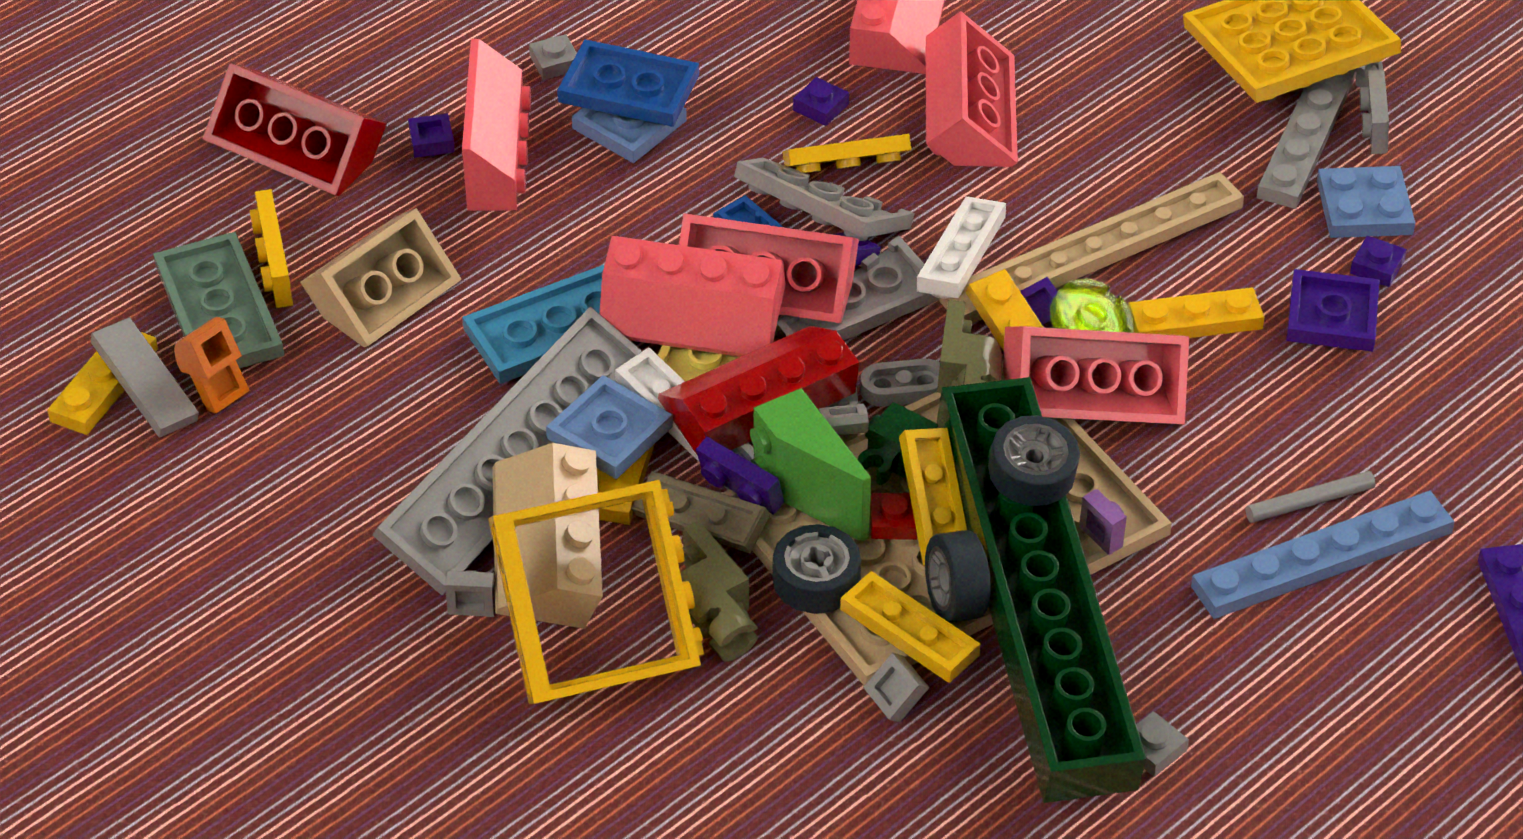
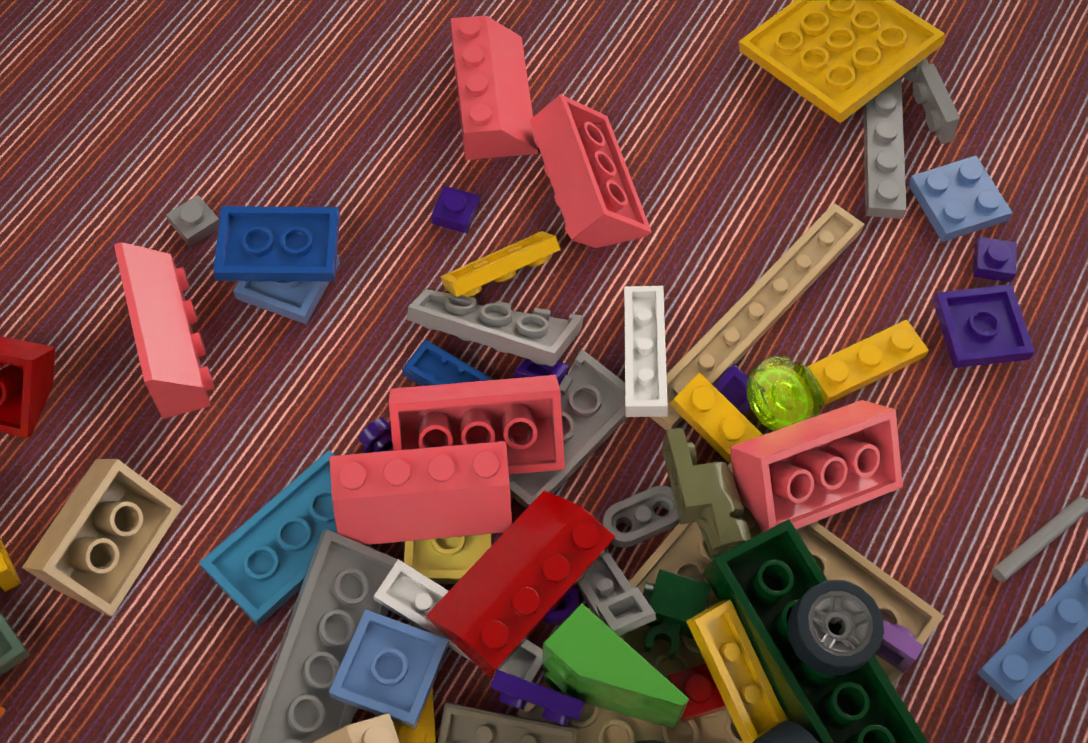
camera: 20 degrees left, 15 degrees up
dark purple plate [408,113,455,158] -> none

